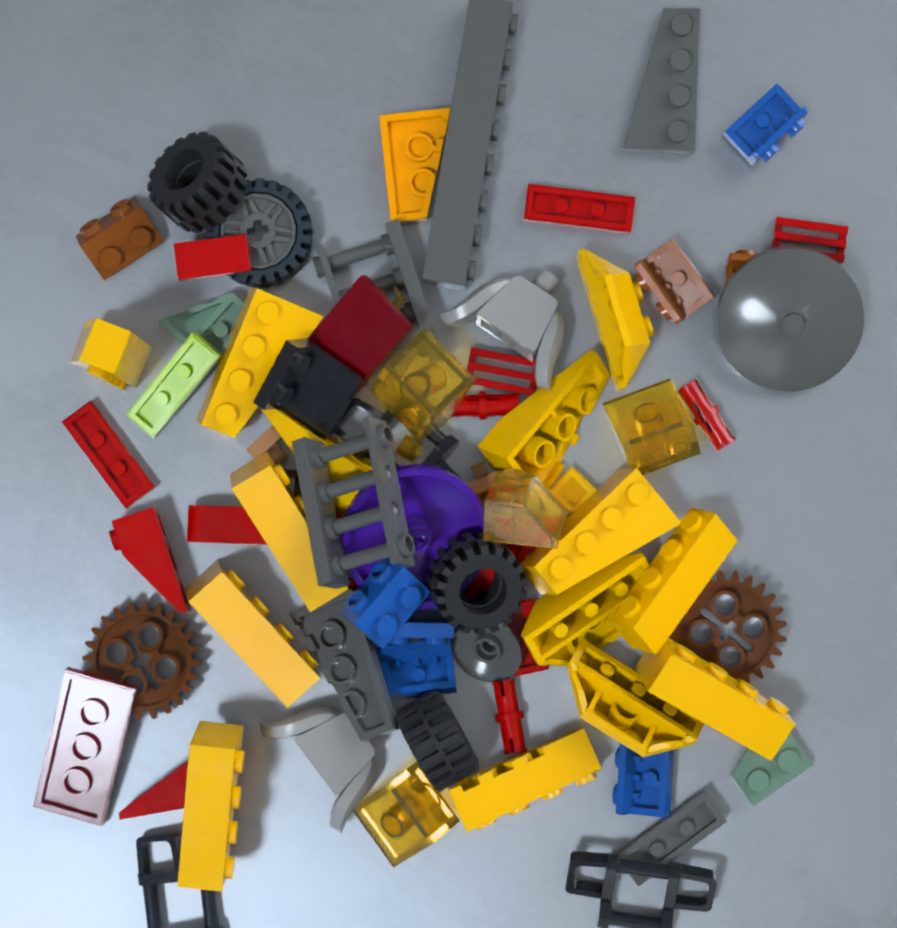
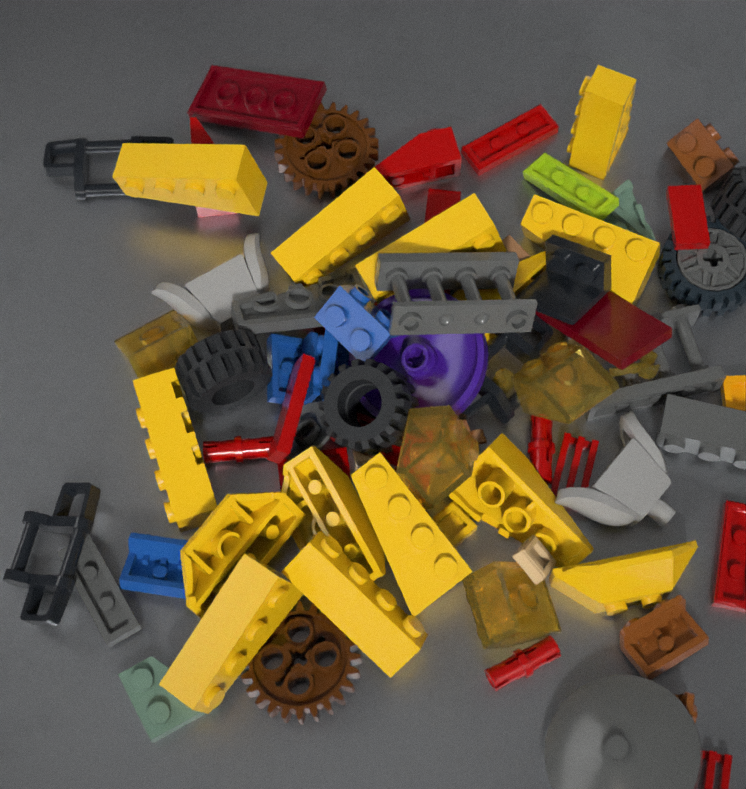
camera: 90 degrees right, 20 degrees down
none -> red tile [267,354,316,464]
none -> tan tile [512,535,557,585]

